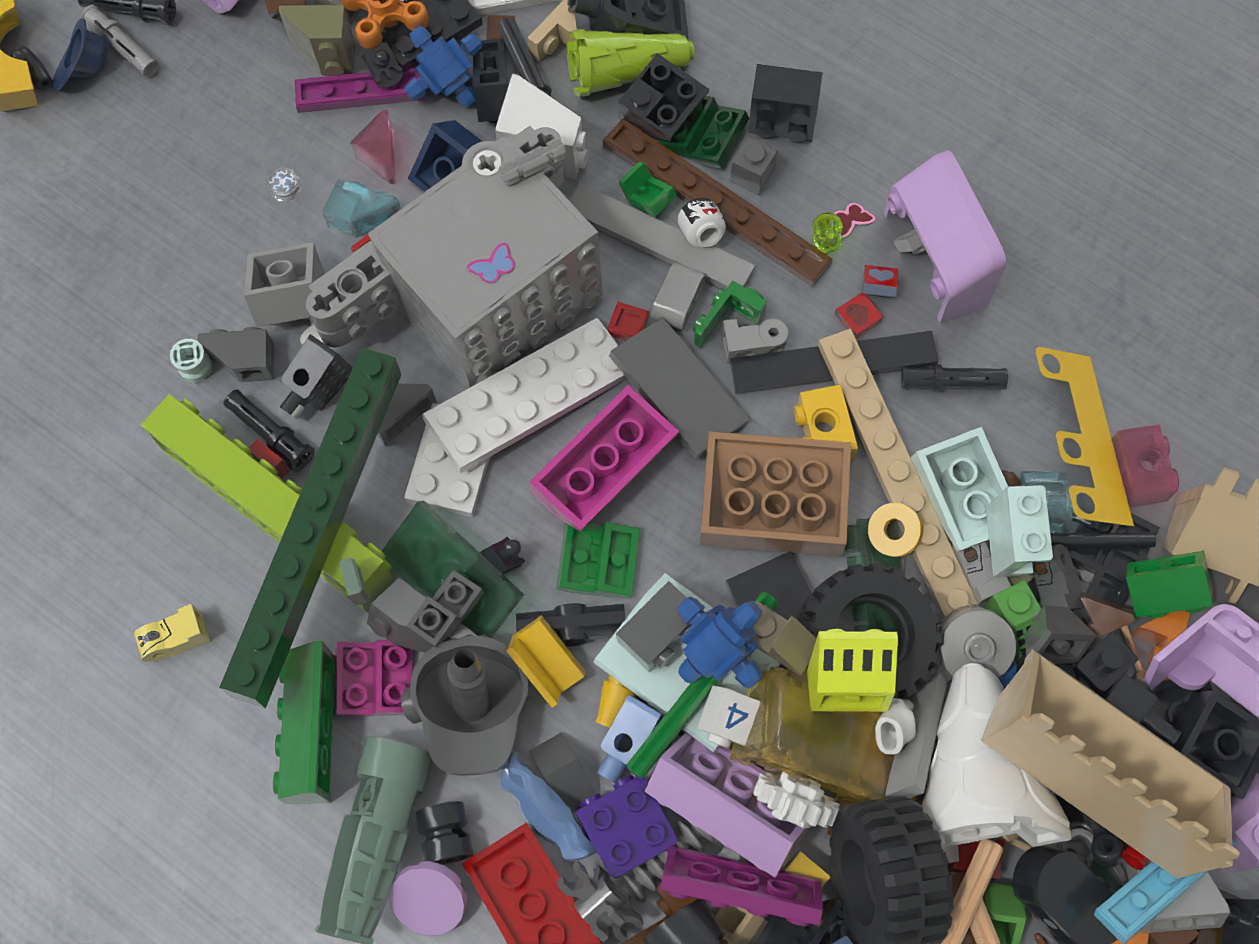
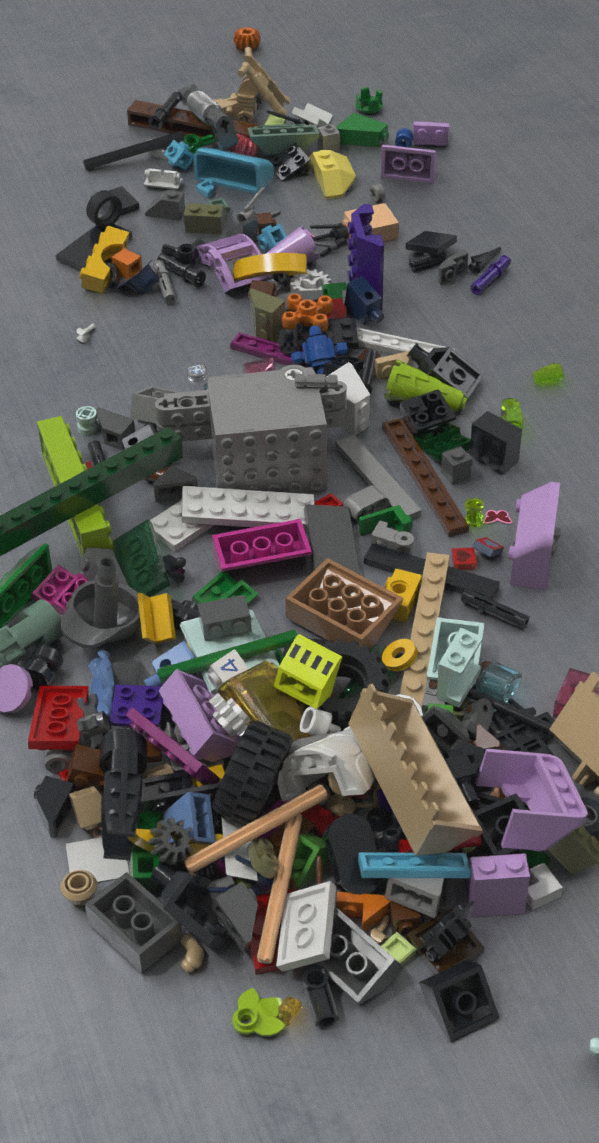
camera: 30 degrees right, 25 degrees down
sand green tile [339,557,368,605] -> none
dark grey slope [406,570,485,648] -> none
medium blue sticker [467,243,514,283] -> none
green bracket [619,161,677,218] -> none
blue piece [677,596,763,689] -> none
white head [678,198,726,248] -> none
dark tan slope [752,601,816,676] -> none
yellow piece [1036,347,1134,526] -> none
green brick [1126,551,1213,619] -> none
none -> white hand [76,324,96,343]
none -> orange brick [112,248,142,280]
none -> clear neon green leg [500,398,523,429]

